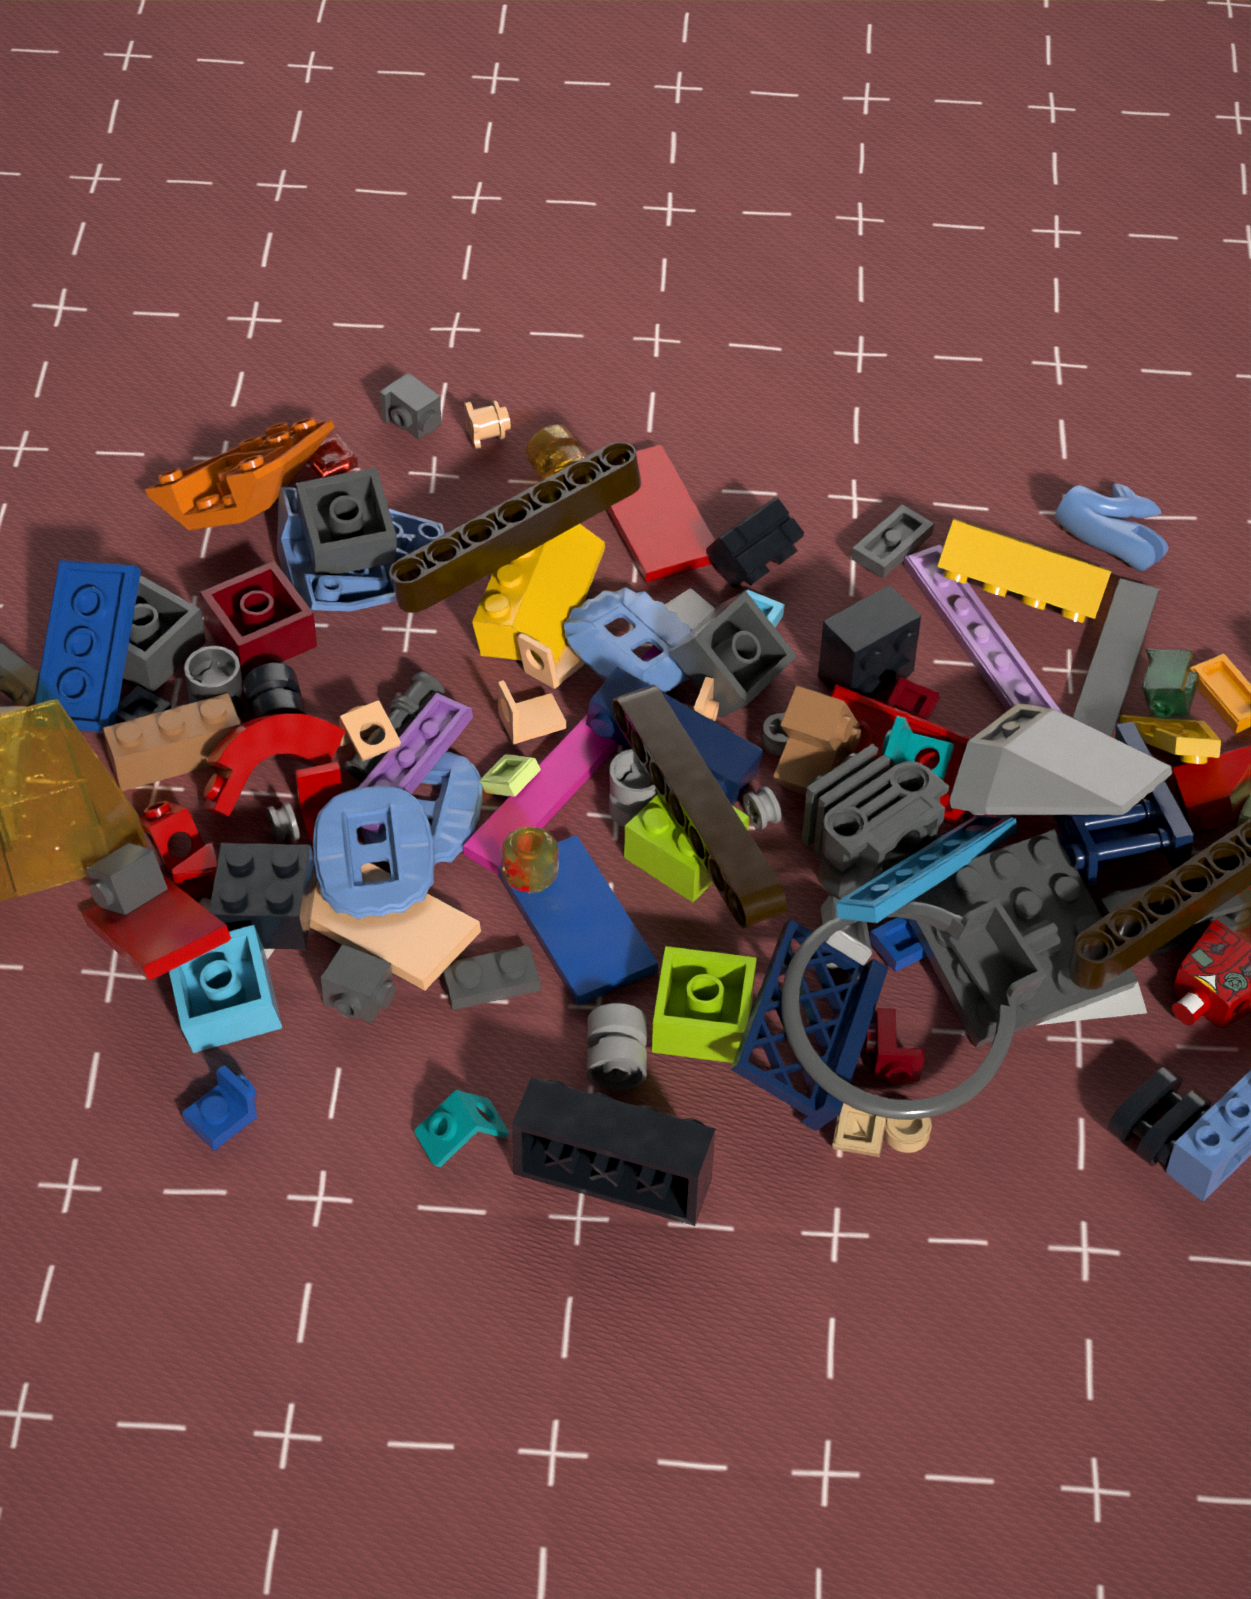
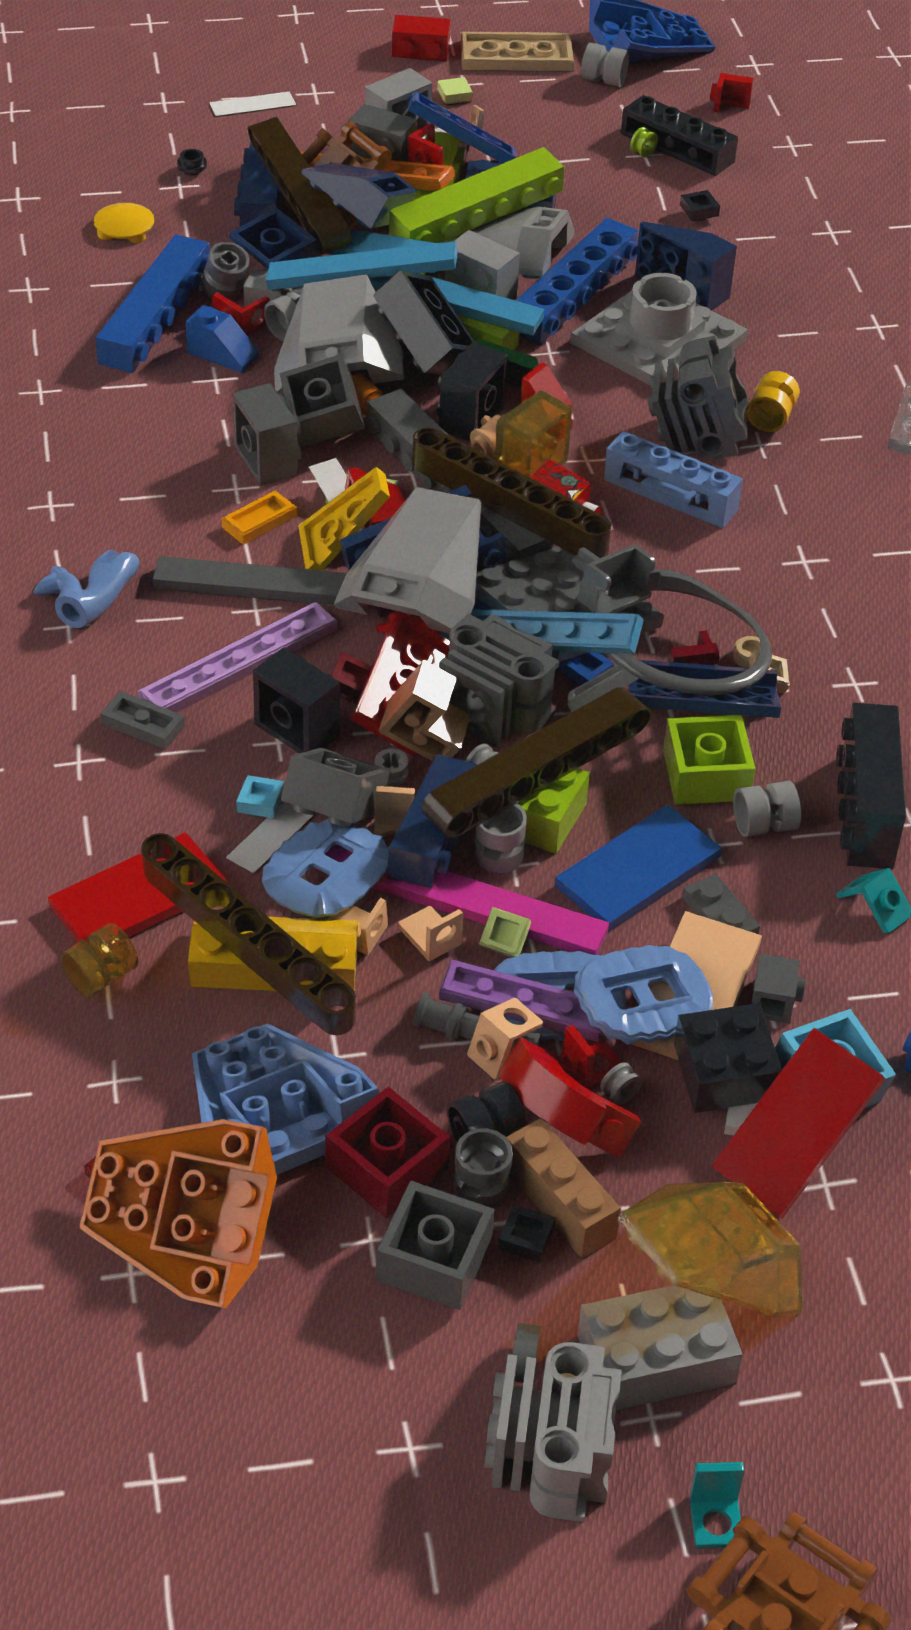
camera: 105 degrees left, 5 degrees down
blue tile [30,560,141,734] -> none
dark grey brick [86,843,168,915] -> none
red bracket [132,800,205,873] -> none
red slope [172,843,217,899] -> none
dark grey brick [296,468,397,575] -> none
dark grey brick [380,373,442,440] -> none
light nougat brick [464,400,511,449] -> none
clear yellow head [501,826,559,893] -> none
black brick [706,497,804,587] -> none
teal bracket [882,716,954,781] -> none
yellow slope [937,518,1111,623] -> none
black brick [1107,1066,1212,1166] -> none
window [1142,649,1199,717] -> none

